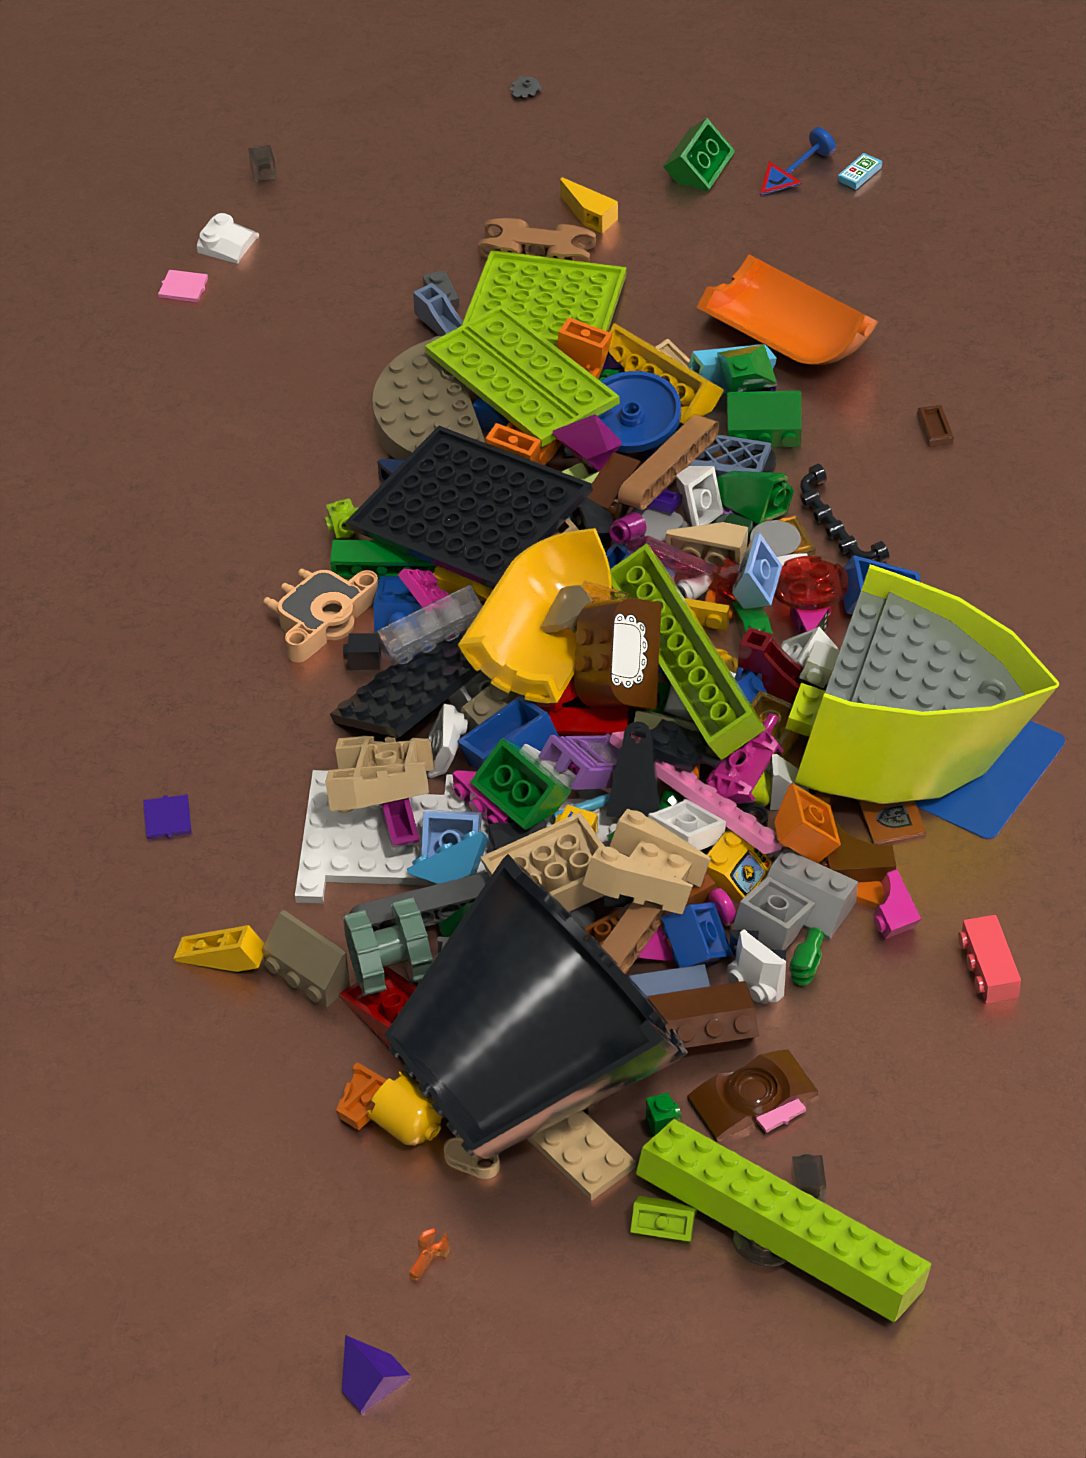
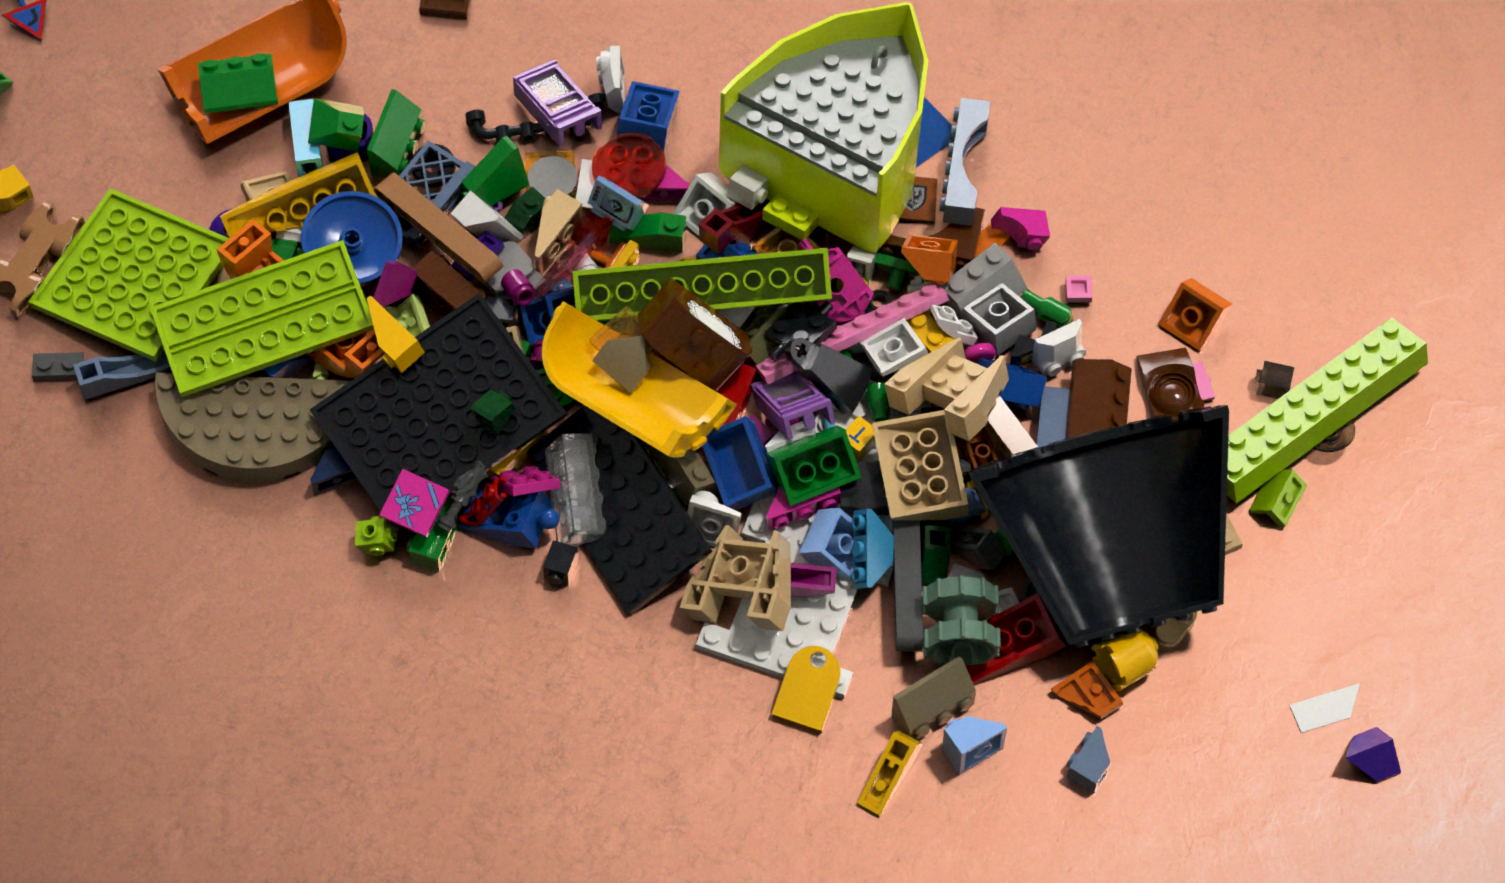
camera: 75 degrees left, 15 degrees up
dark purple piece [143,794,192,839] -> none
light nougat piece [263,569,378,663] -> none
clear orange bar [409,1228,449,1280] -> none
coral brick [958,915,1021,1004] -> none
none -> green slope [198,53,278,114]
none -> yellow slope [367,295,425,373]
none -> dark pink tile [379,469,450,538]
none -> dark grey piece [437,461,489,532]
none -> red piece [458,476,507,526]
none -> dark green slope [470,390,516,435]
none -> medium lavender door [513,59,602,147]
none -> white slope [596,46,625,114]
none -> yellow tile [772,646,841,732]
none -> white slope [930,304,978,346]
none -> arch [939,98,990,226]
none -> light blue slope [942,716,1007,775]
none -> bright pink plate [1065,276,1092,303]
none -> sand blue slope [1066,726,1110,793]
none -> orange slope [1158,278,1233,351]
none -> white sticker [1290,683,1360,733]

